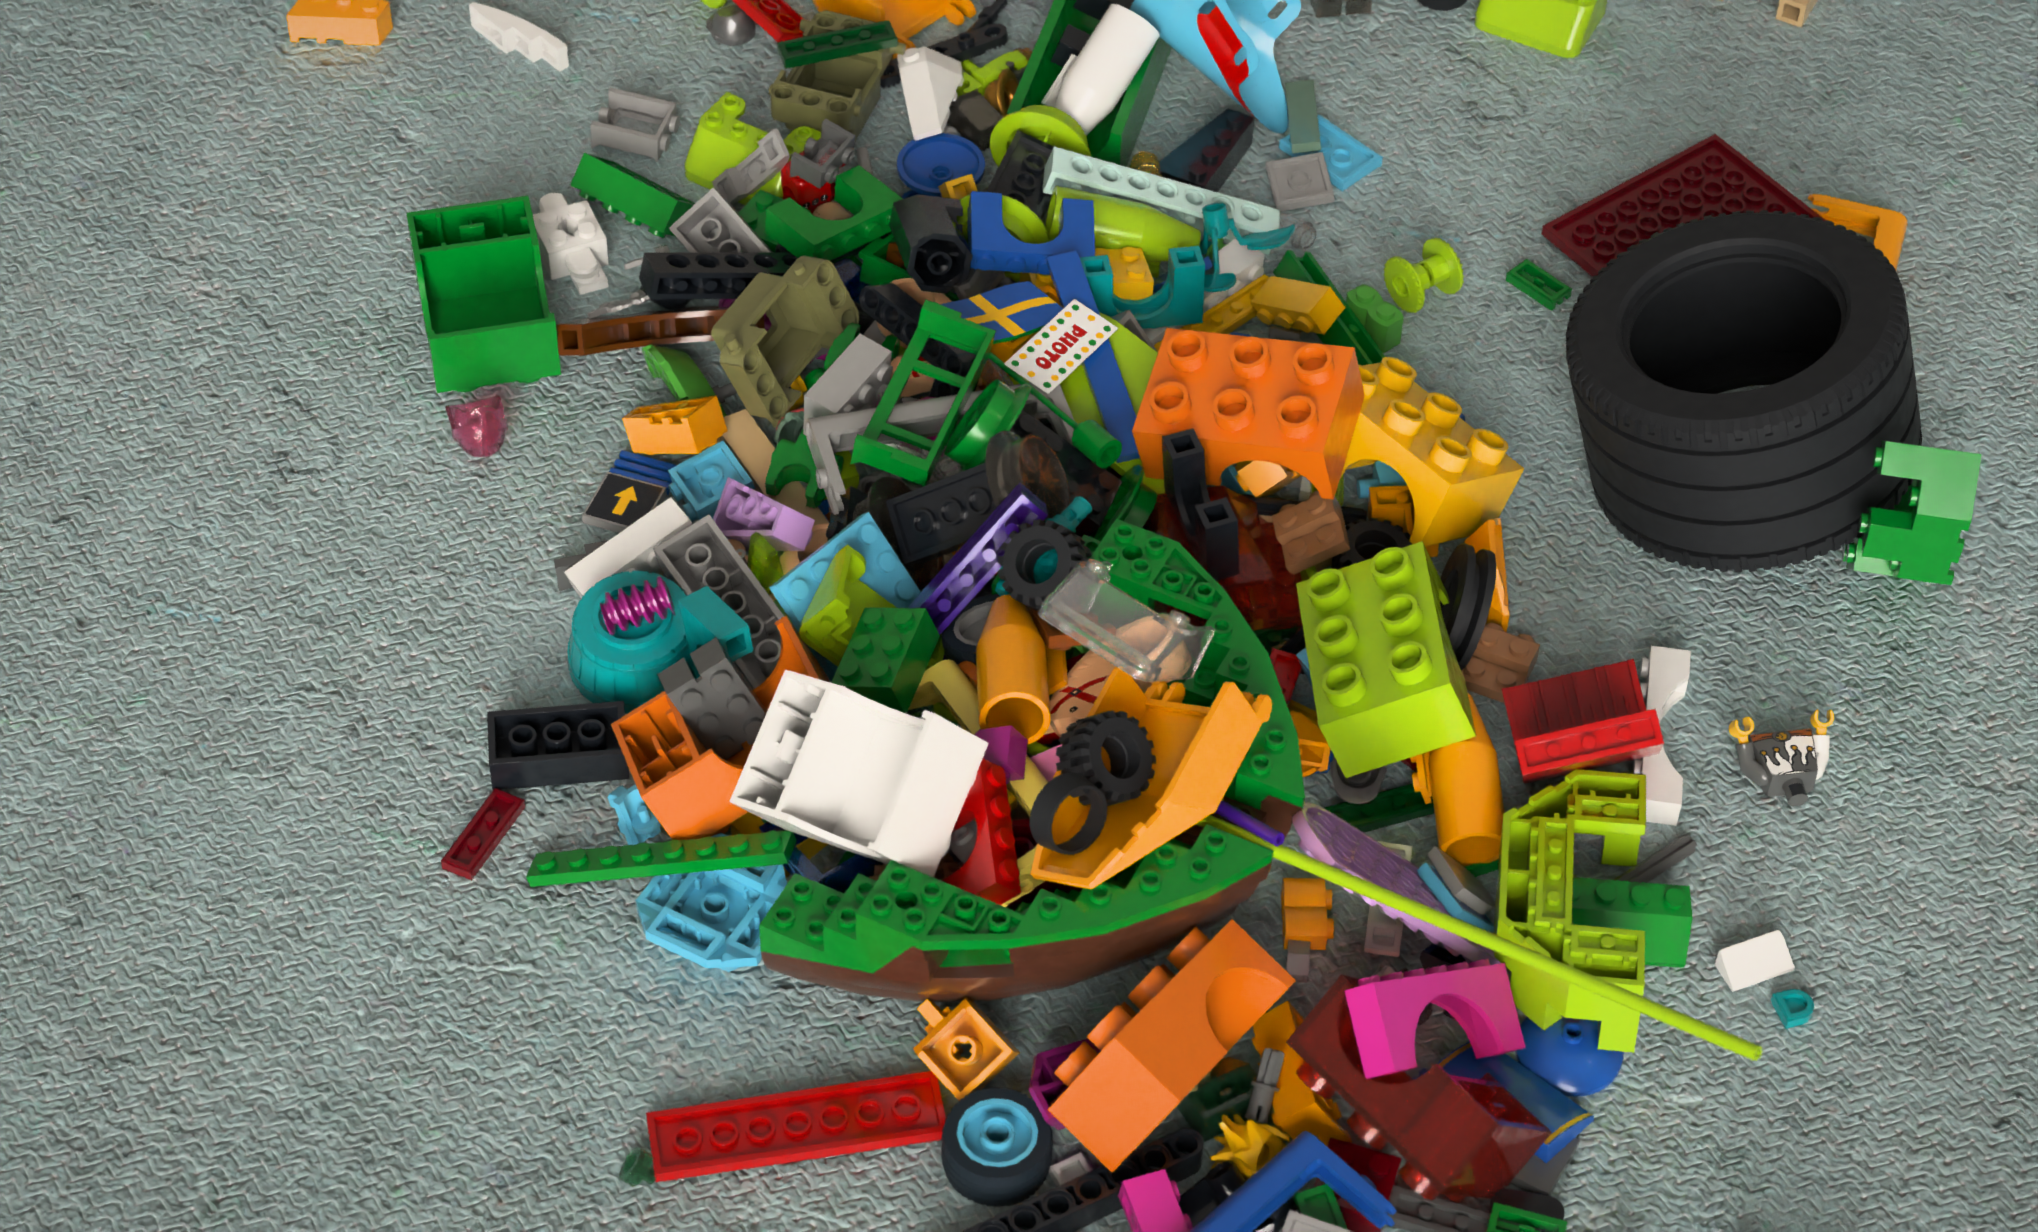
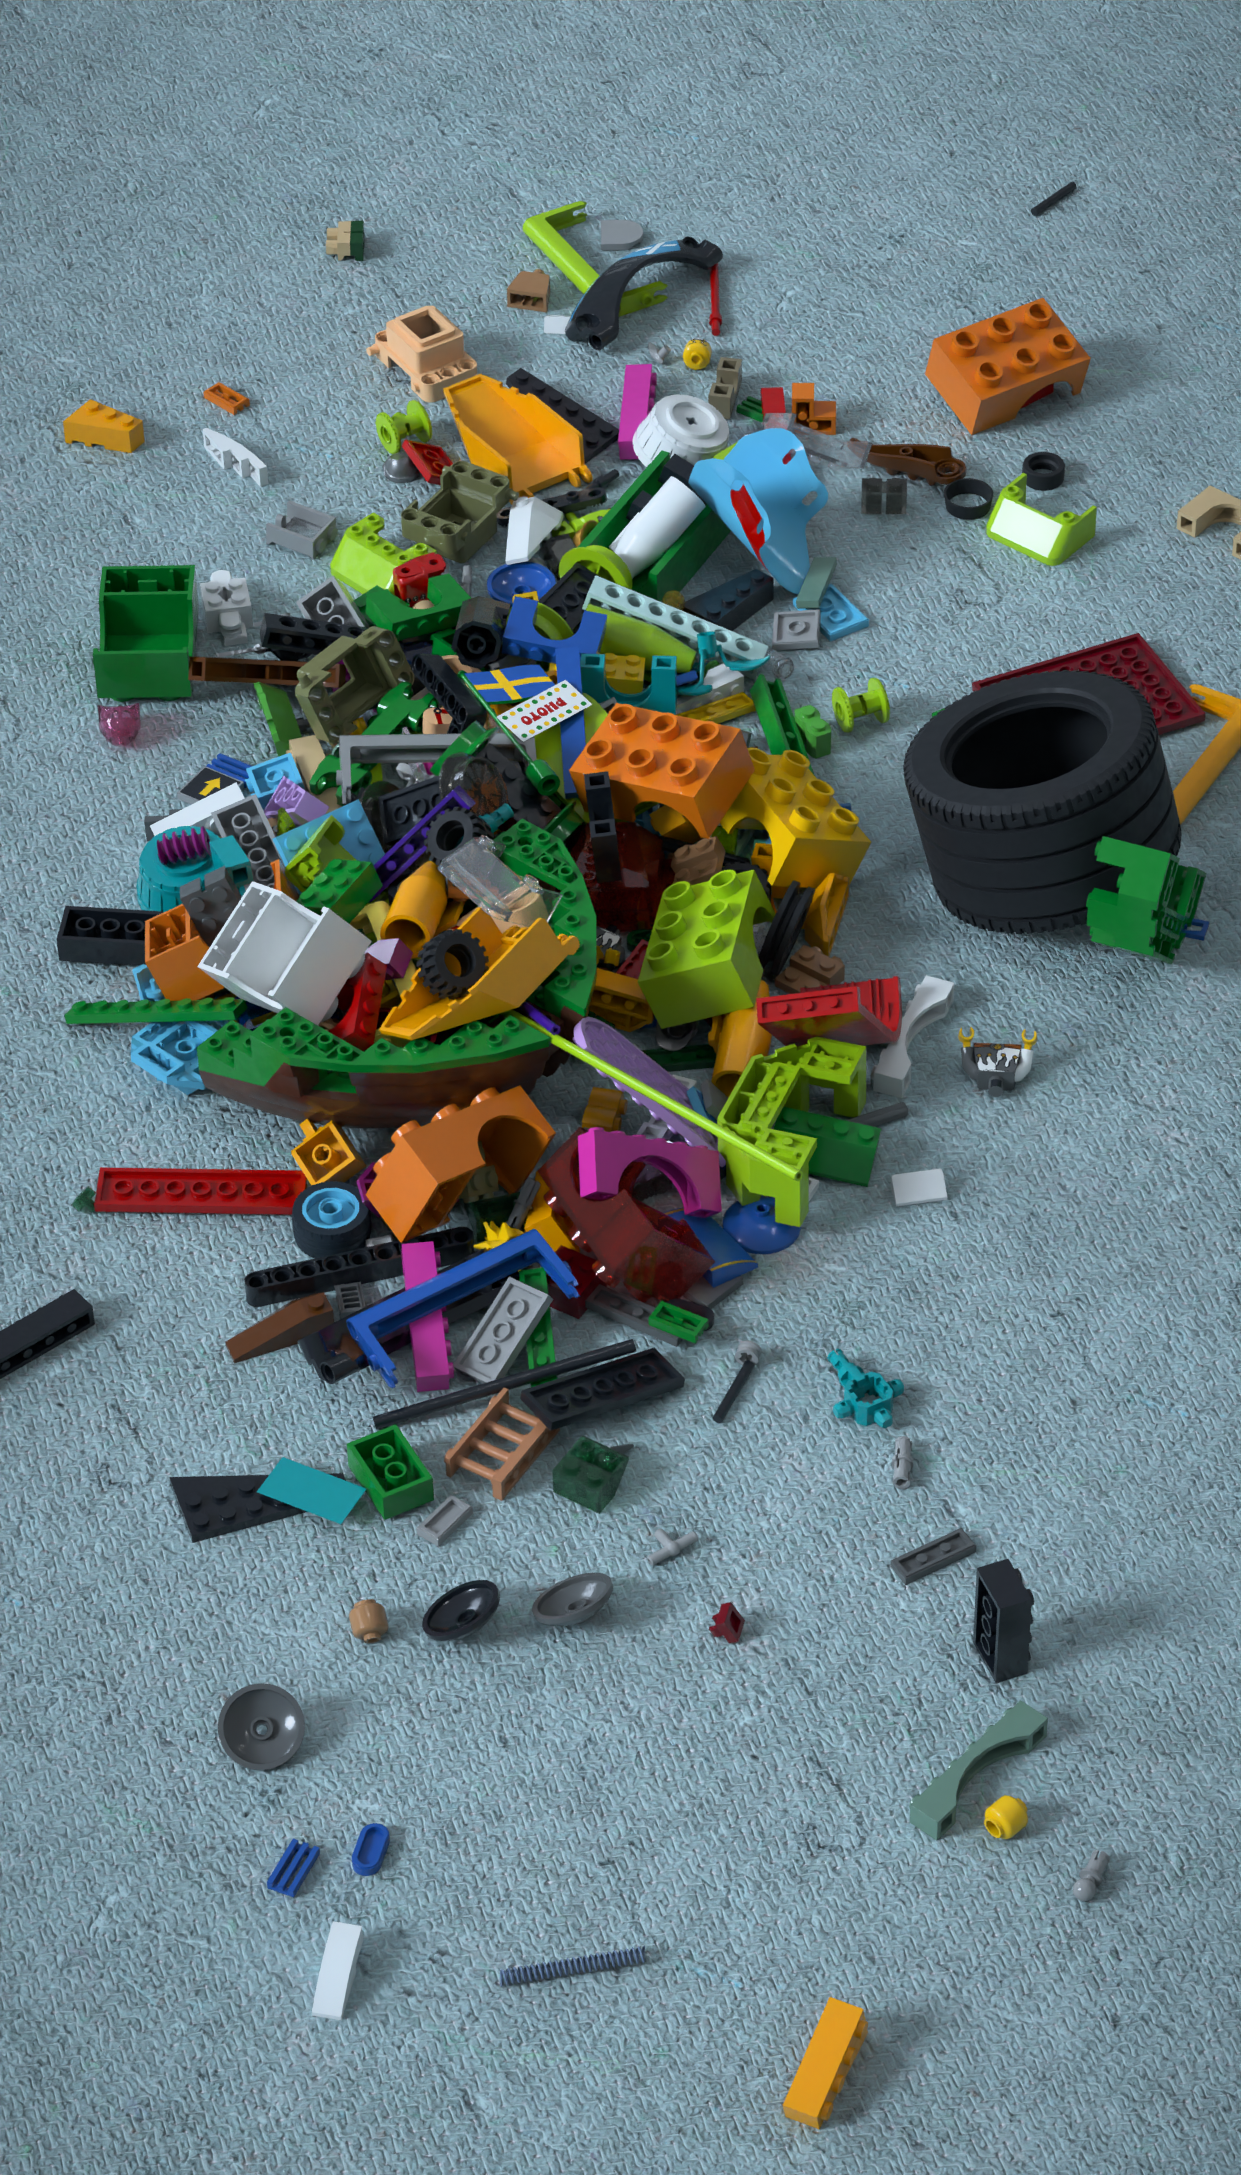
camera: 15 degrees right, 5 degrees down
dark red tile [441,788,525,881] -> none
green slope [570,153,696,238] -> none
light orange wedge [622,395,728,455] -> none
light grey slope [712,128,790,205] -> none
dark green tile [777,20,897,69] -> none
dark grey window [790,118,856,189] -> none
light grey brick [803,334,893,436] -> none
green piece [850,300,996,487] -> none
black tyre [1030,772,1107,855] -> none
yellow brick [1250,276,1346,335] -> none
teal tile [1770,989,1814,1029] -> none

